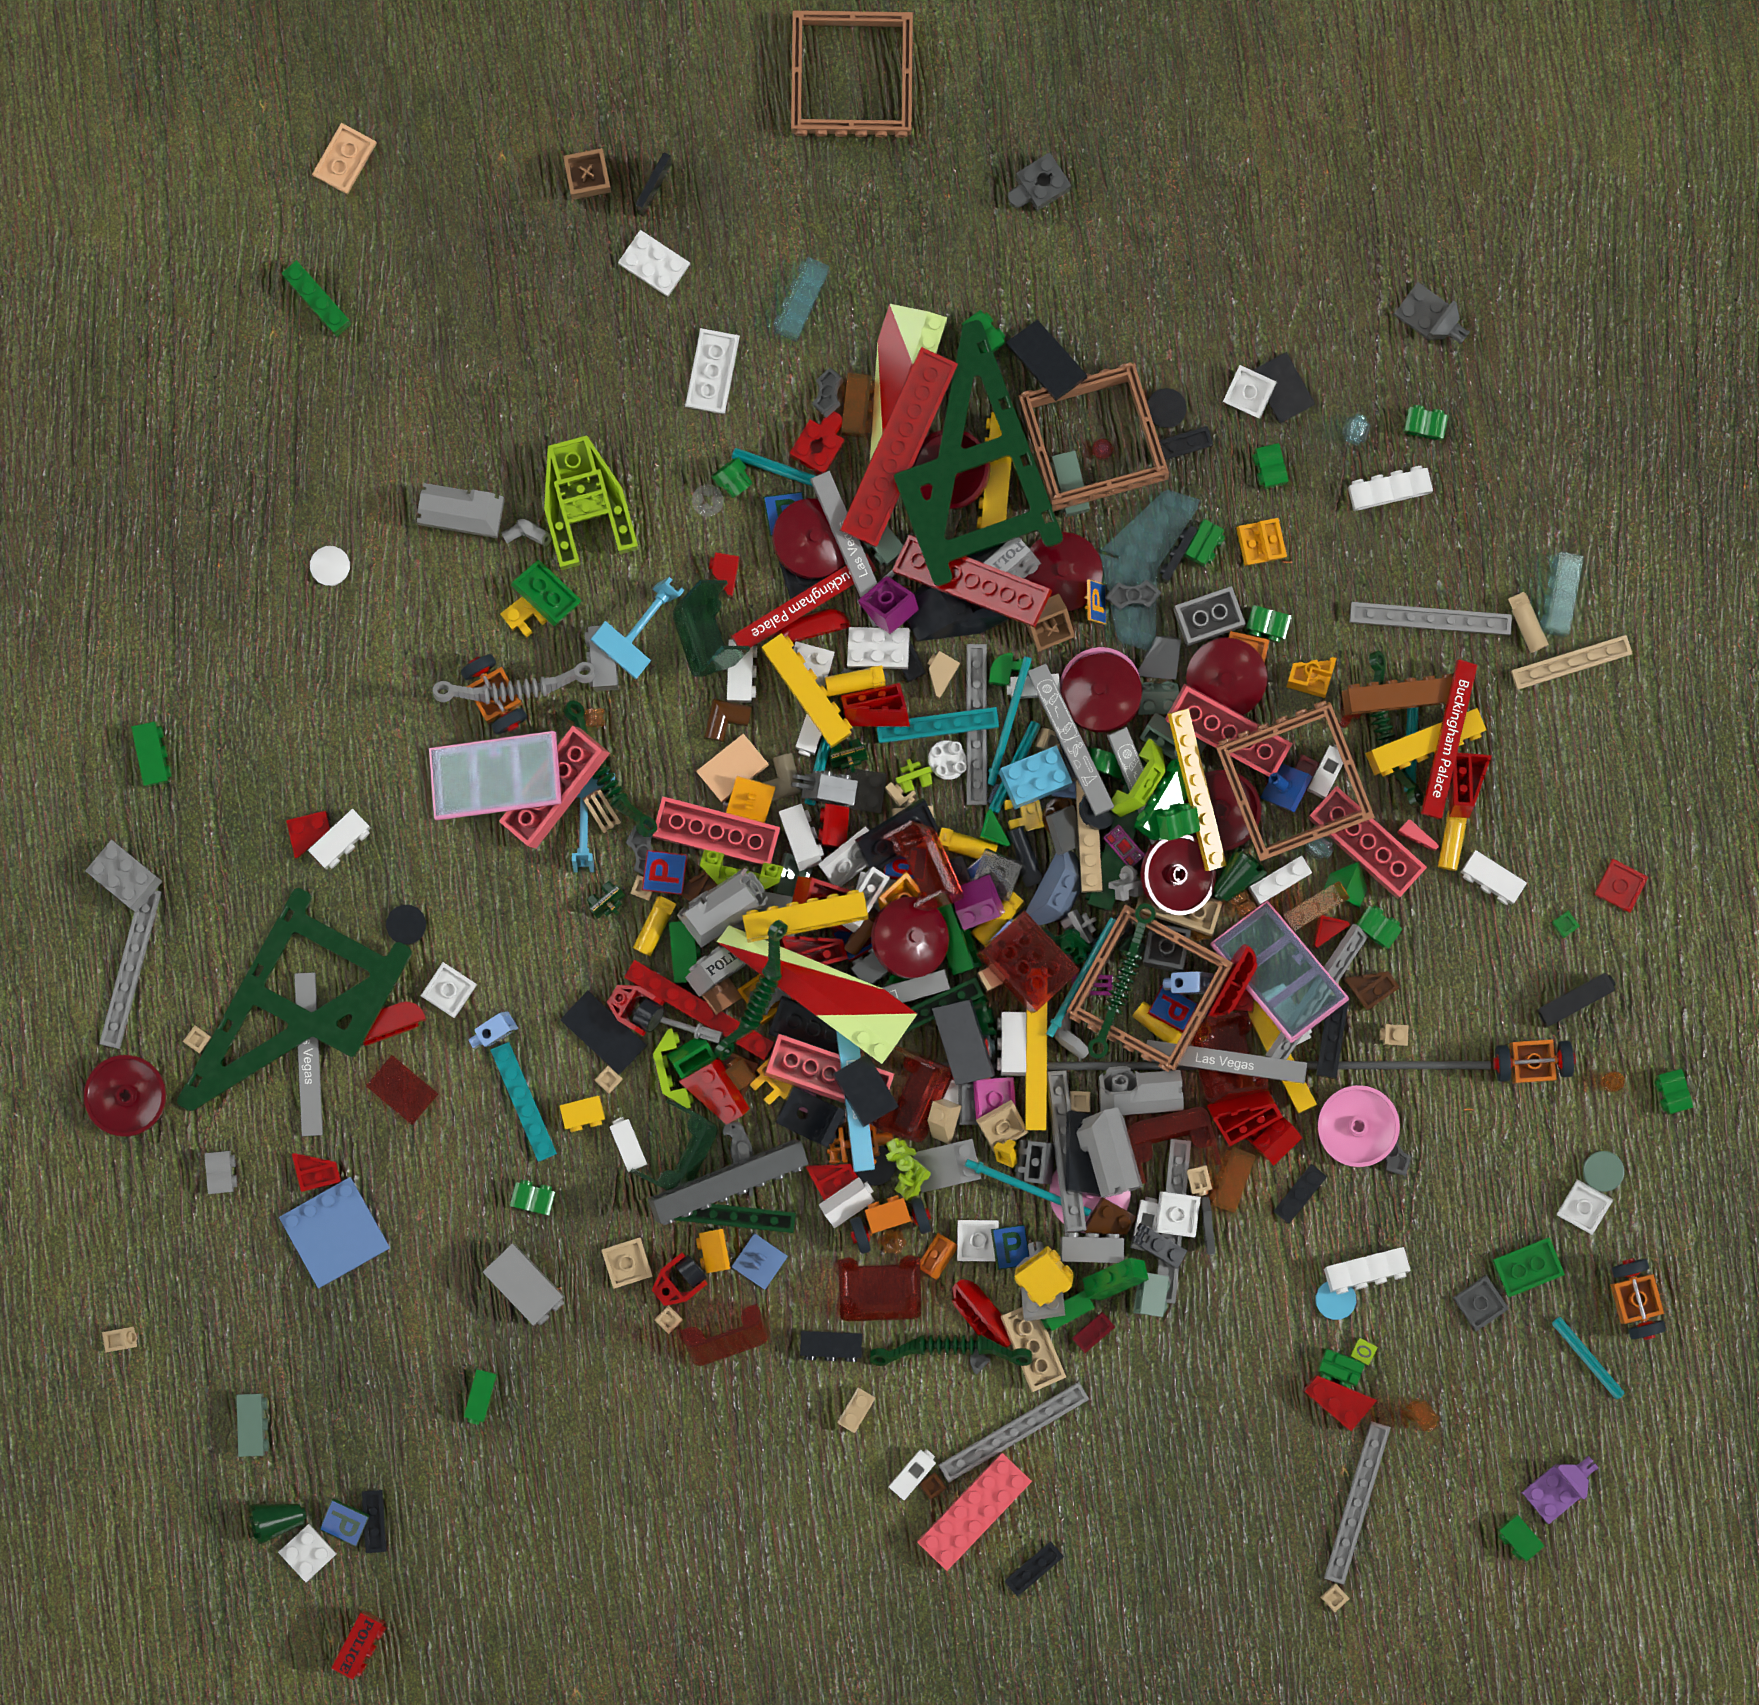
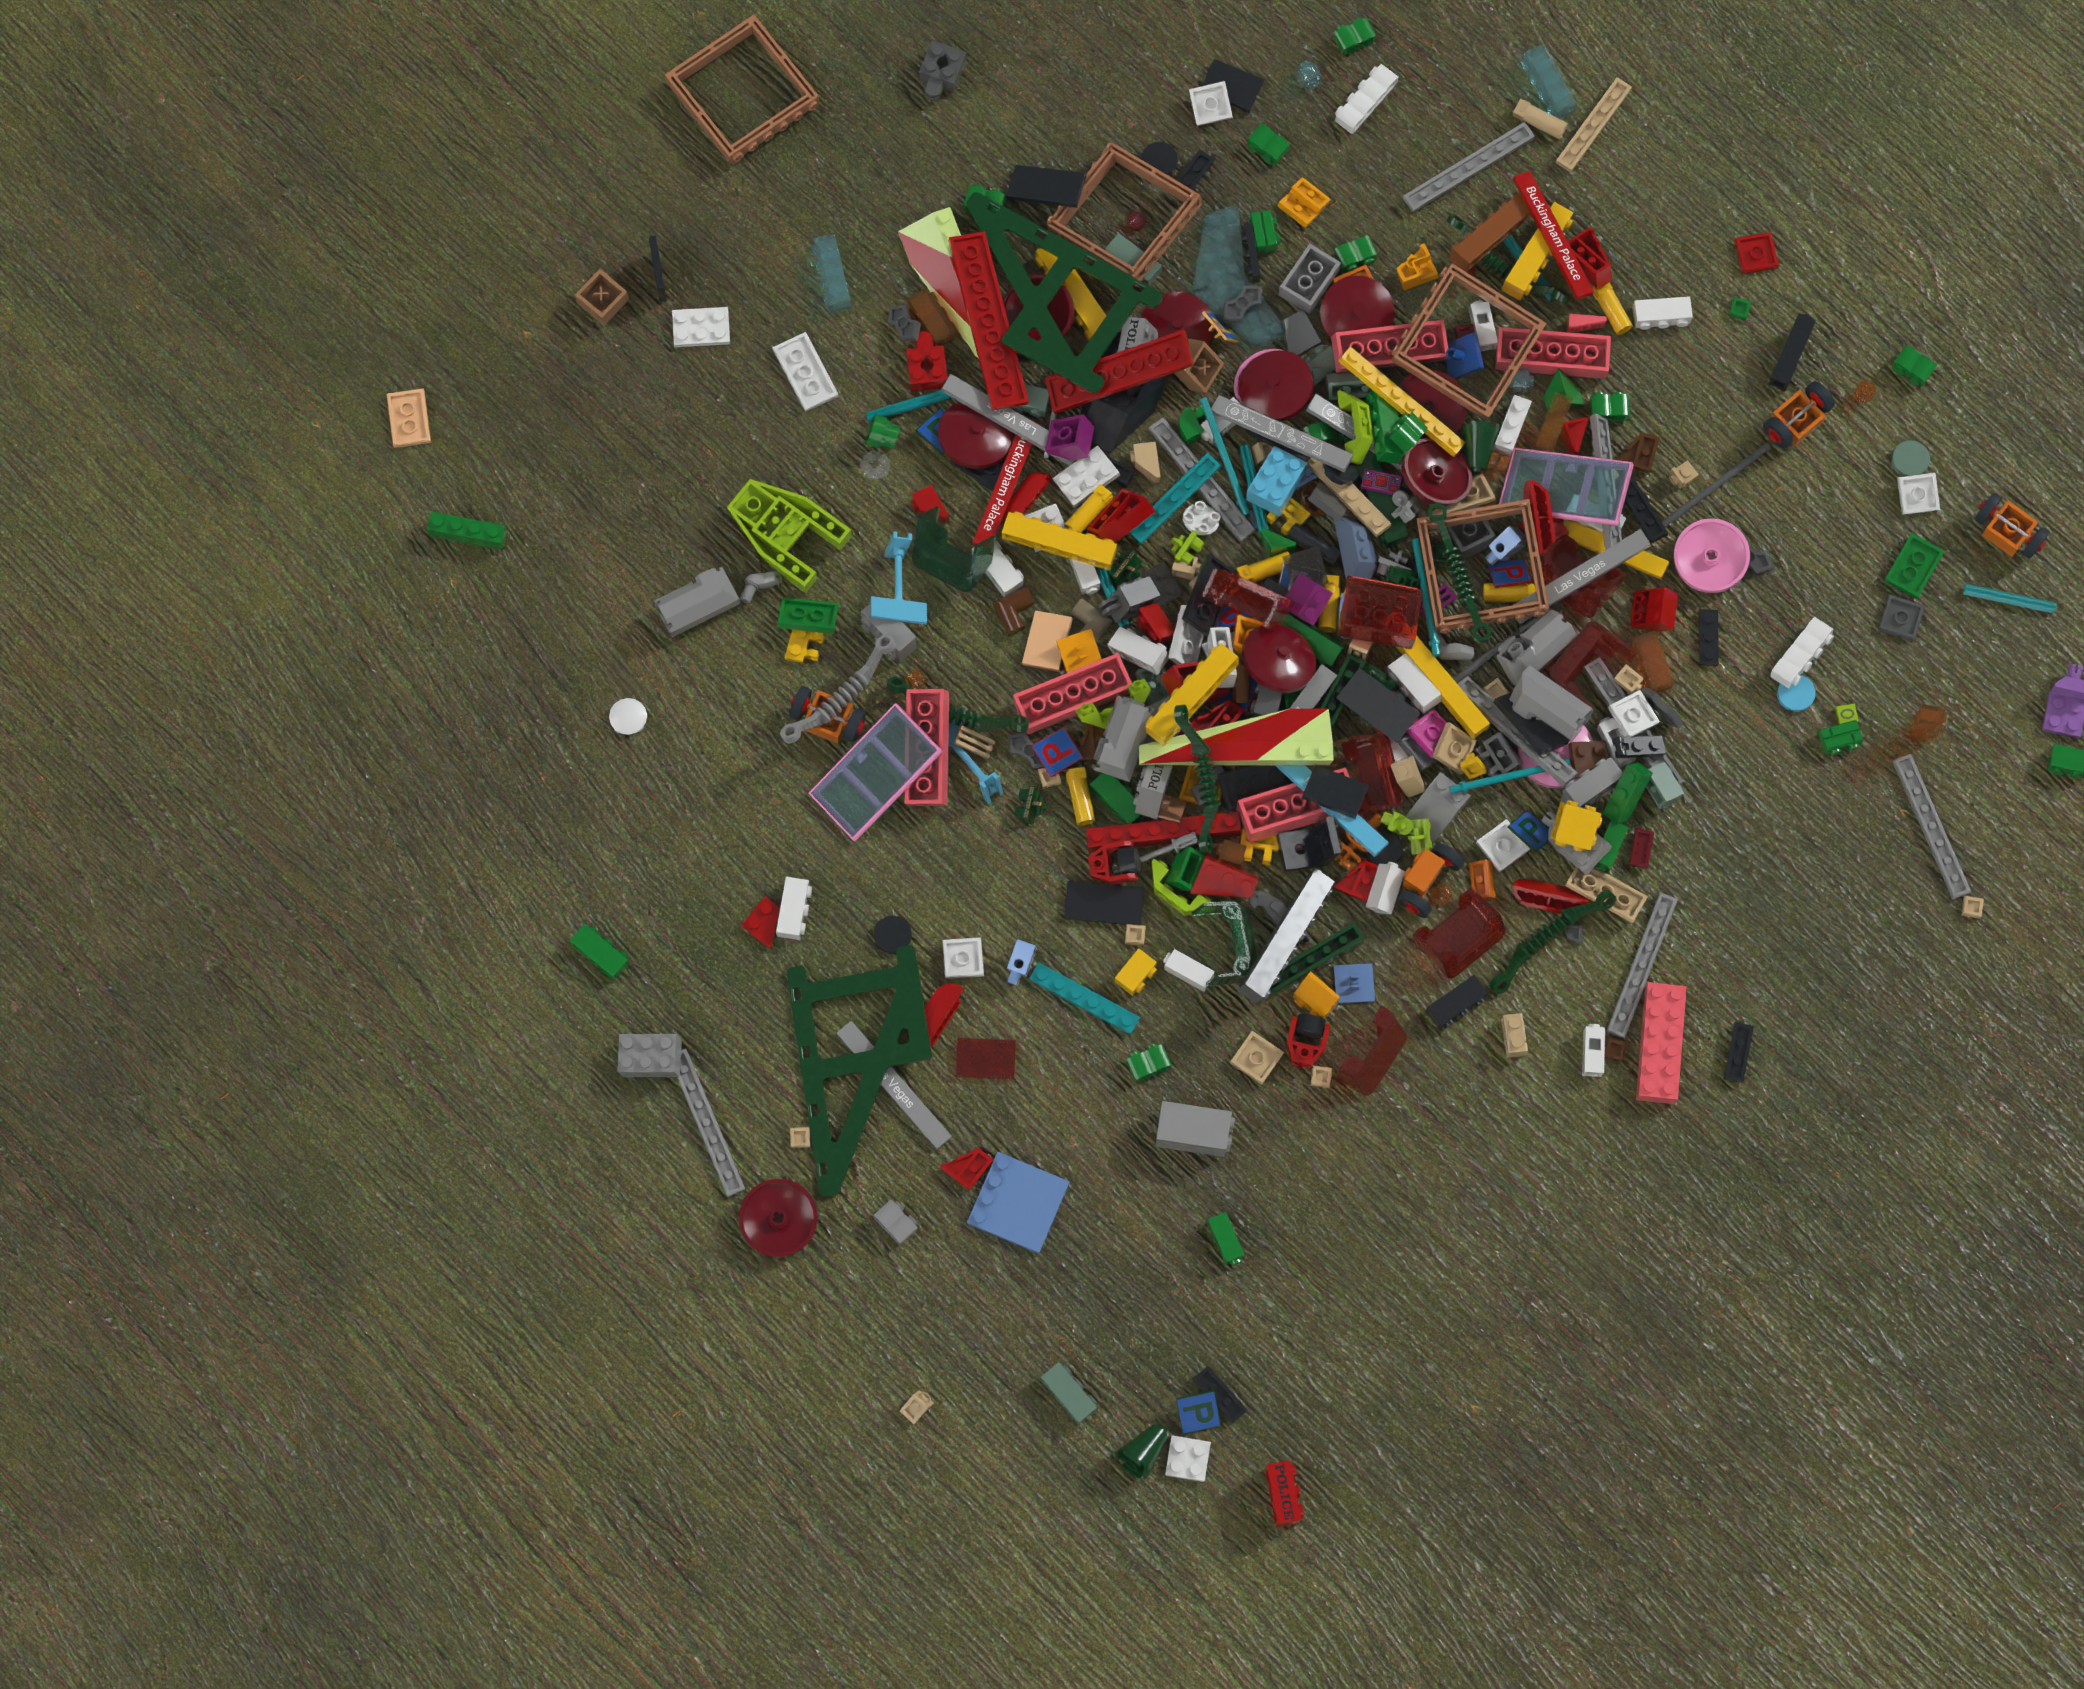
camera: 30 degrees left, 10 degrees down
red wedge [1207,1090,1283,1147] -> none
red wedge [1302,1375,1377,1431] -> none

